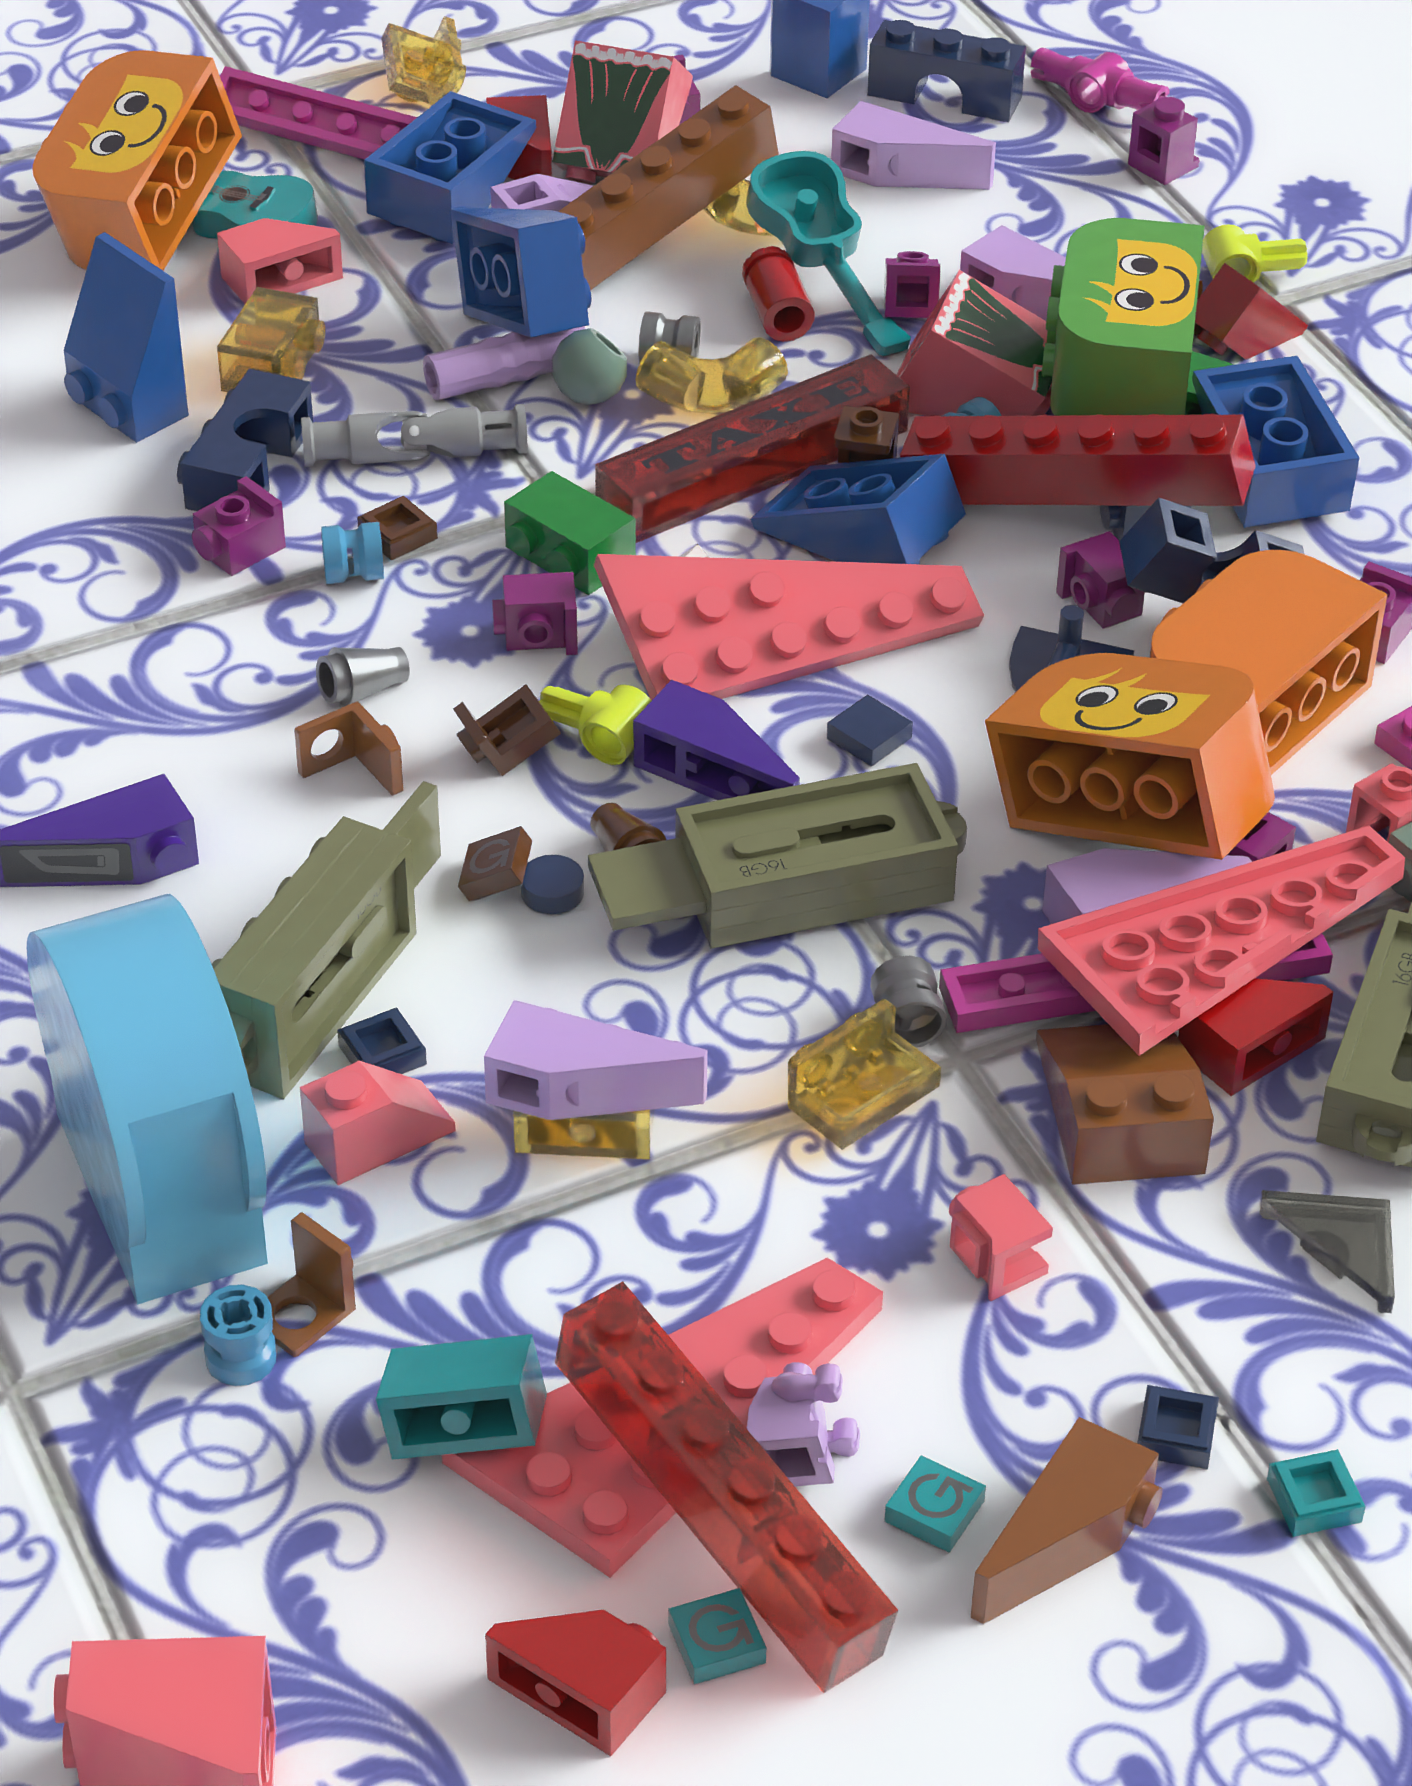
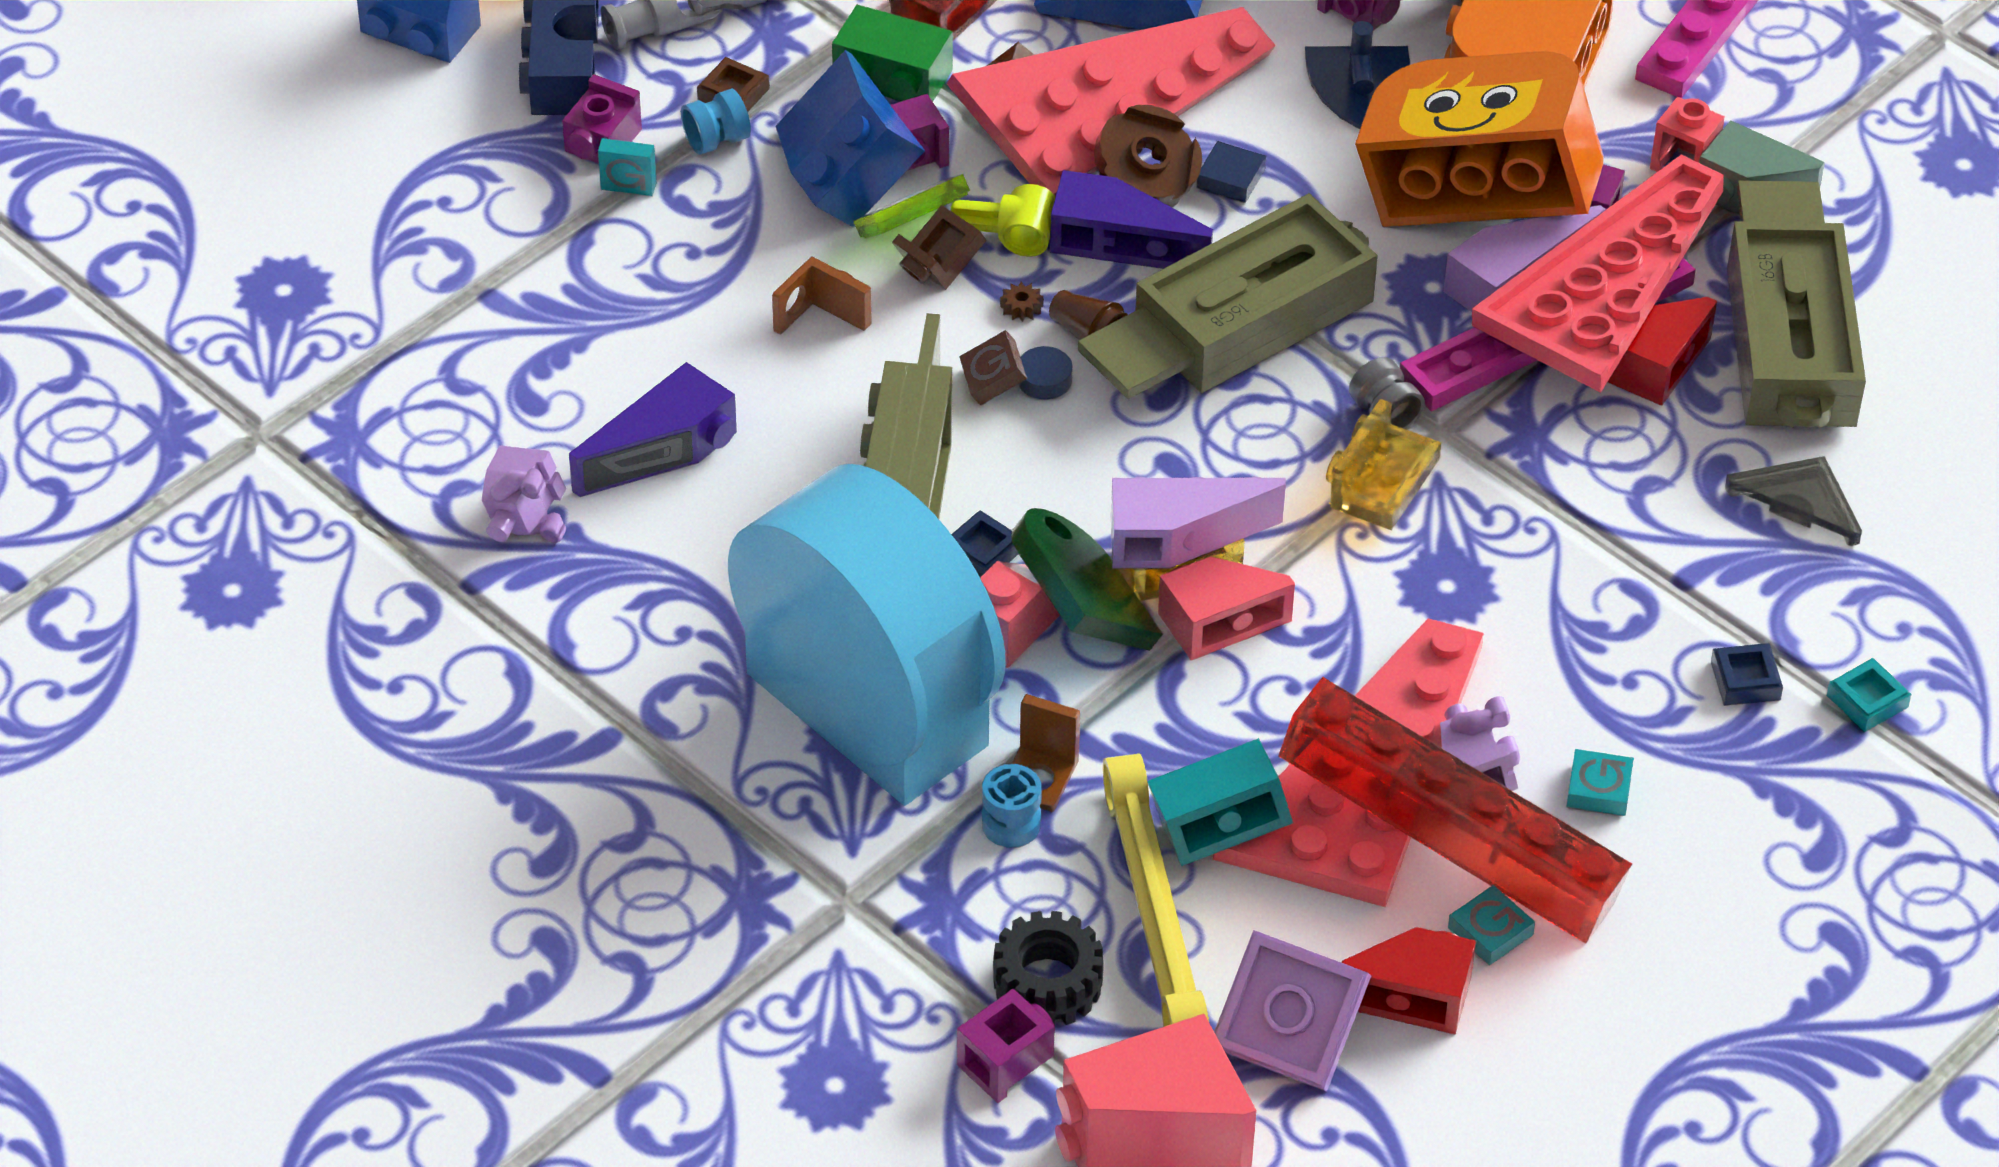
camera: 20 degrees left, 5 degrees up
flat silver cone [316,647,410,706] -> none
coral window [948,1174,1053,1301] -> none
dark orange slope [970,1417,1163,1624] -> none
dark orange slope [1036,1024,1214,1185] -> none
none -> teal tile [598,138,657,196]
none -> blue slope [775,50,925,228]
none -> clear neon green tile [853,174,970,239]
none -> magenta brick [957,989,1055,1103]
none -> black tyre [993,911,1103,1026]
none -> reddish brown piece [1000,281,1044,322]
none -> dark green tile [1011,508,1163,651]
none -> reddish brown plate [1094,104,1202,208]
none -> light yellow piece [1102,753,1209,1027]
none -> coral slope [1158,556,1295,661]
none -> lavender tile [1214,930,1371,1092]

